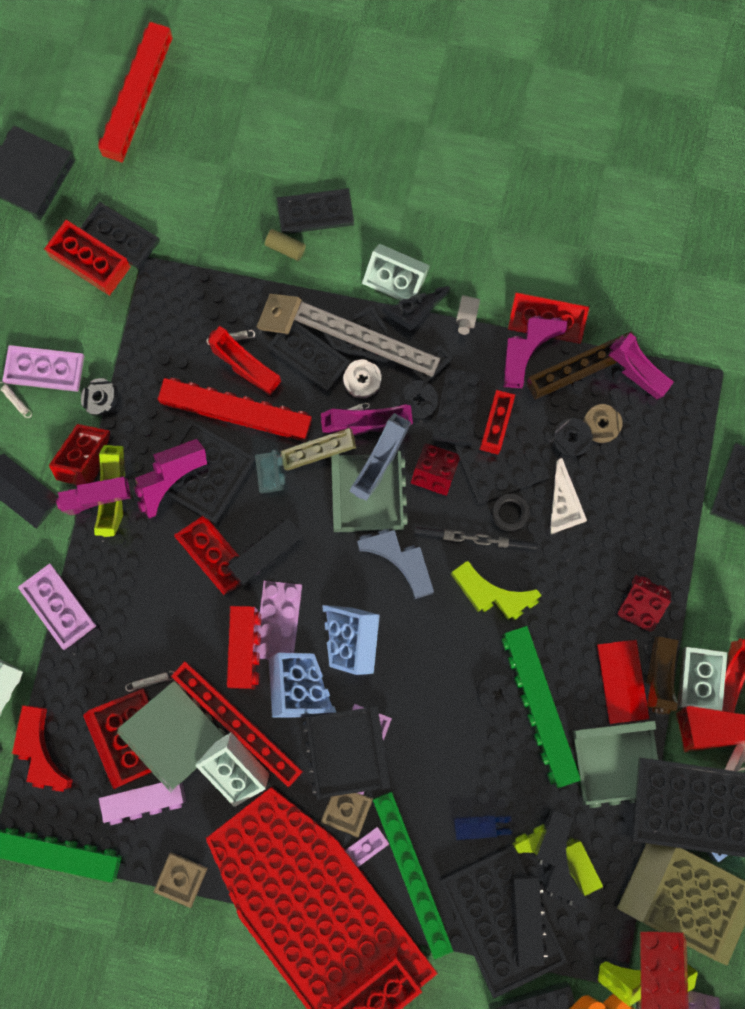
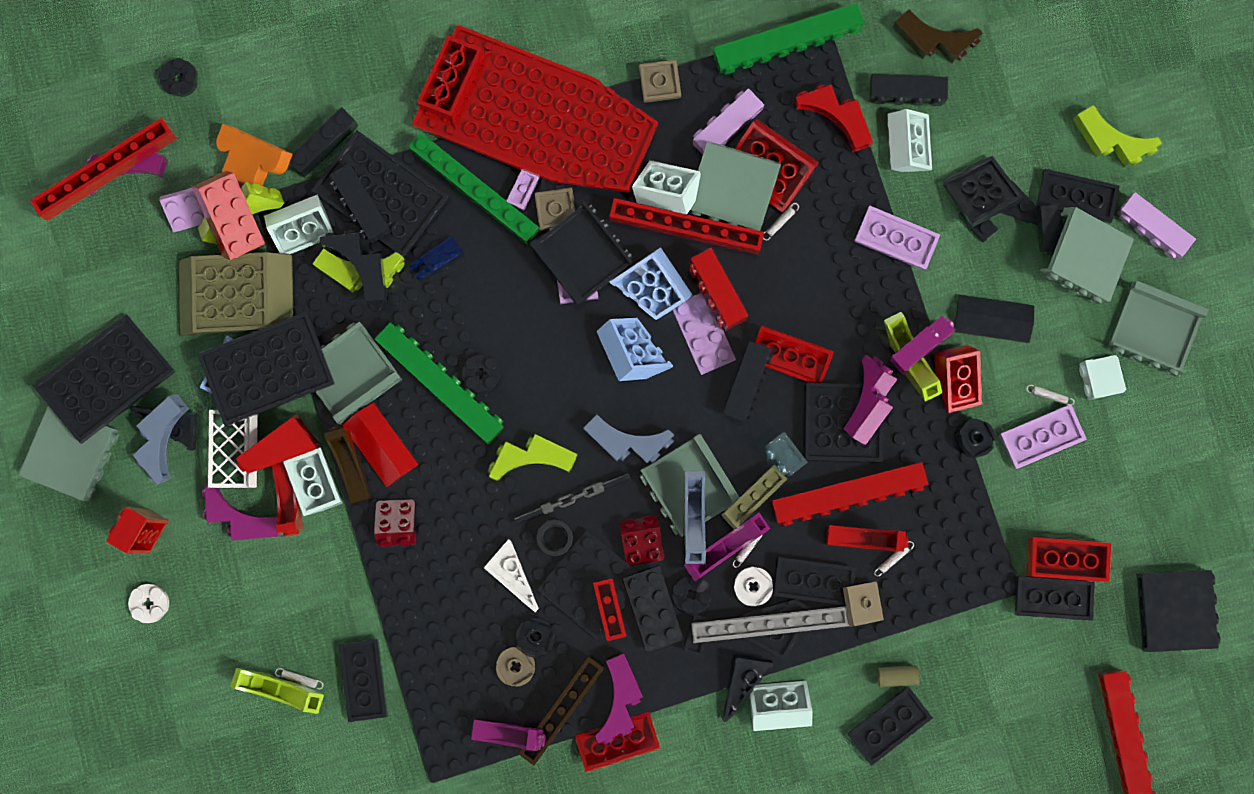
camera: 150 degrees right, 5 degrees up
light grey piece [456,295,480,335] -> none
none -> light aqua slope [264,195,334,254]

